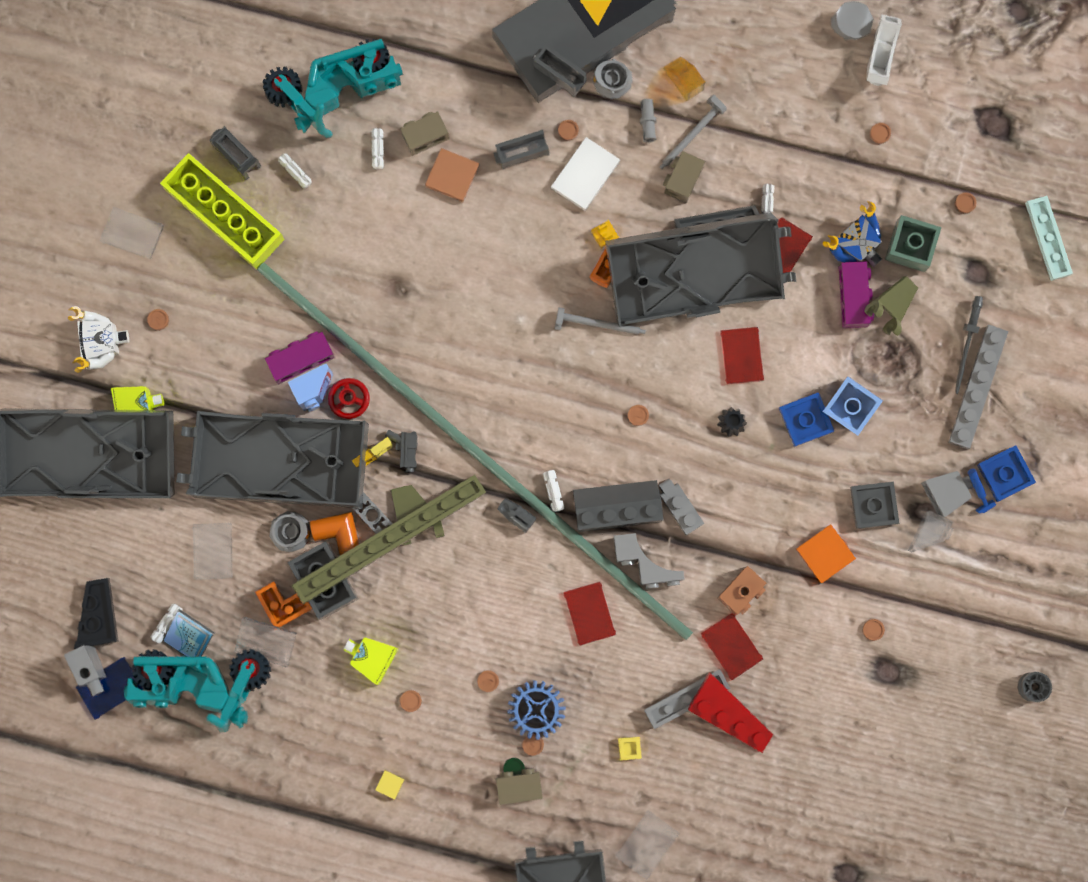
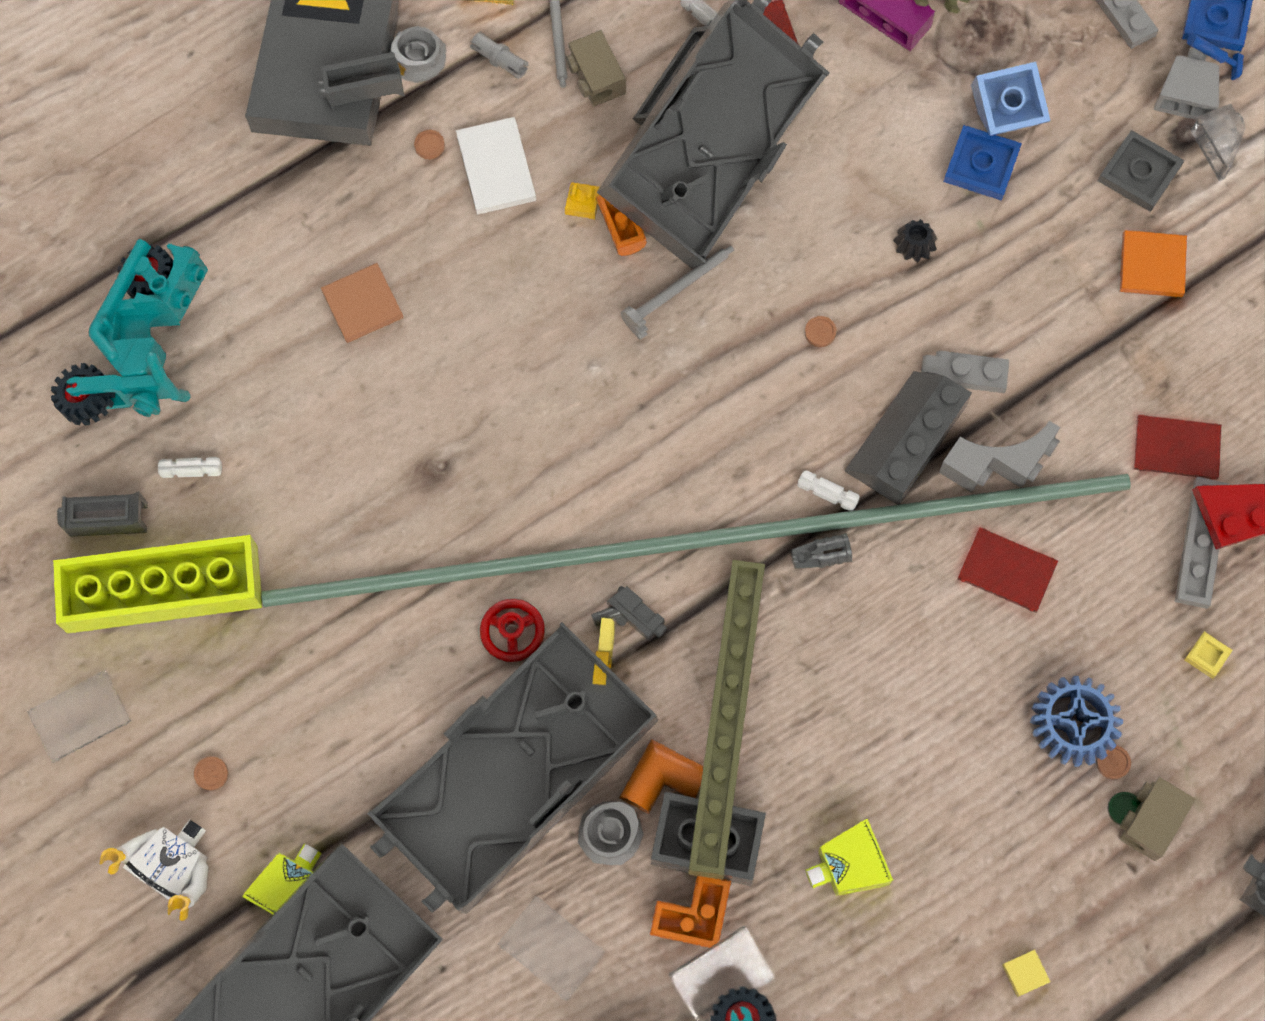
camera: 45 degrees left, 10 degrees down
magenta brick [265,331,335,385] -> none
light blue slope [288,363,333,412] -> none
light grey beam [352,492,393,534] -> none
white axle [372,128,384,169] -> none
olive flag [391,485,445,546] -> none
dark tan brick [400,111,449,156] -> none
nougat piece [400,690,422,712] -> none
nougat piece [477,670,499,692] -> none
dark grey window [493,130,550,169] -> none
nougat brick [717,566,767,615] -> none
clear red piece [720,327,764,384] -> none

